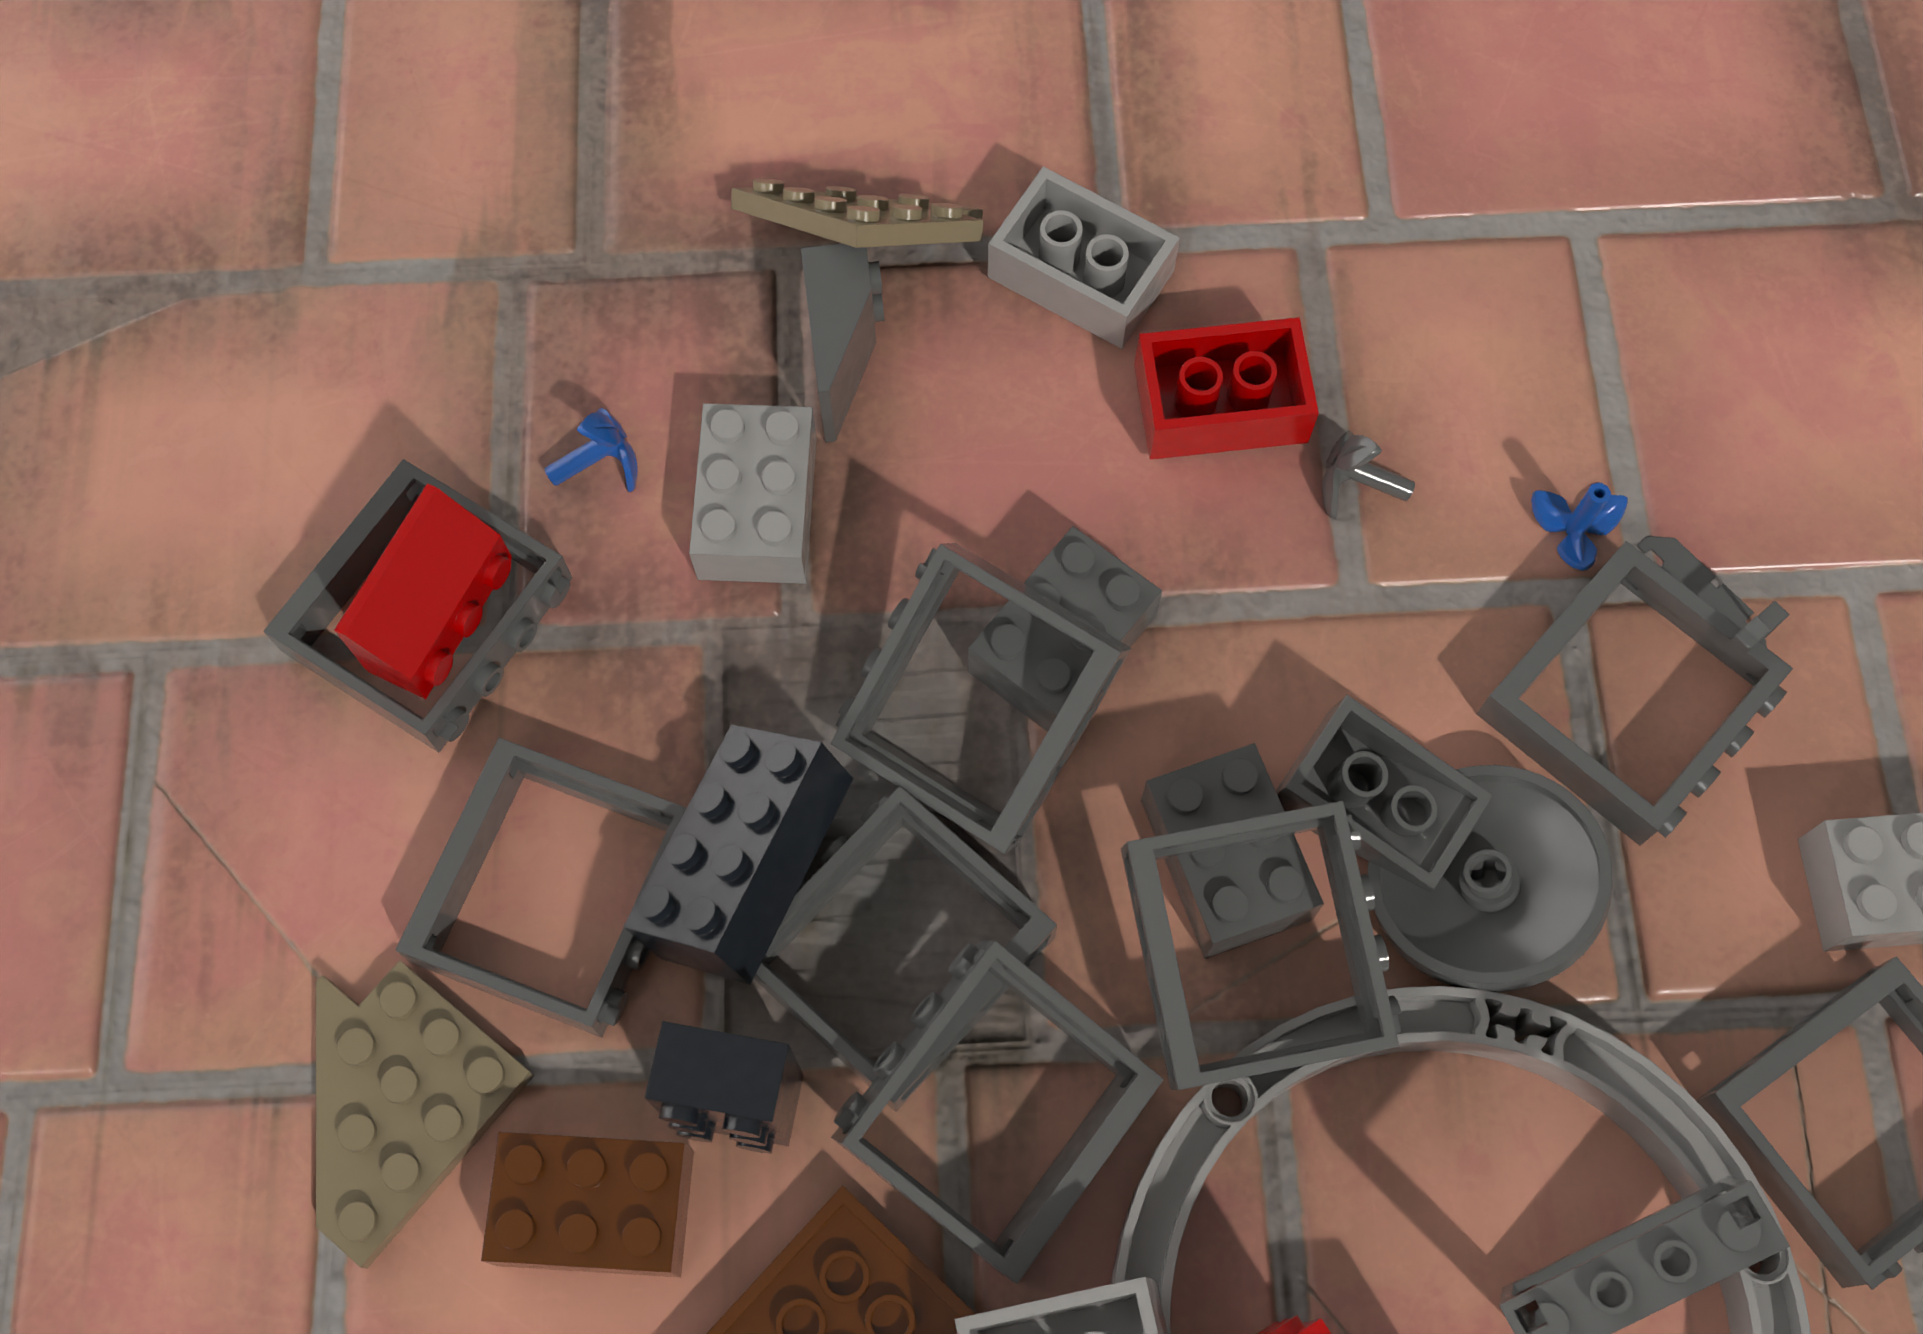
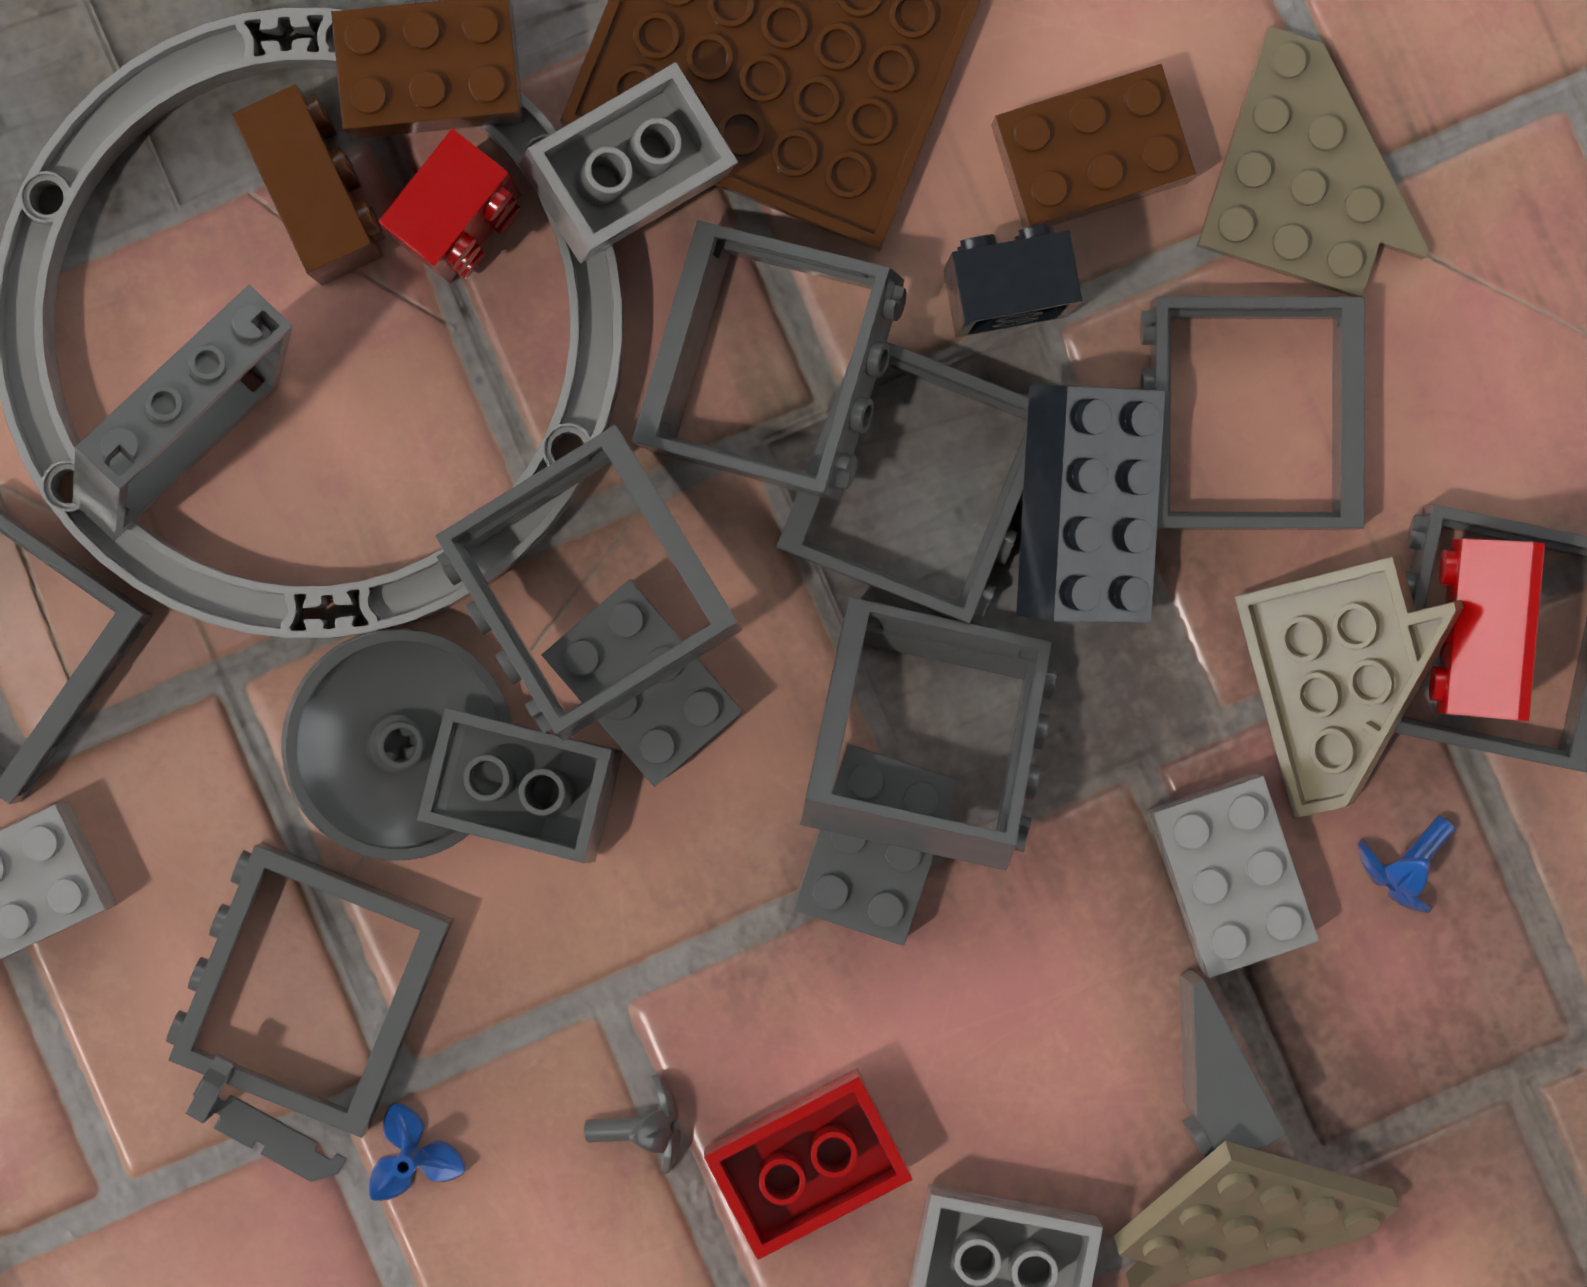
camera: 155 degrees right, 20 degrees up
none -> dark tan wing [1235,554,1464,818]

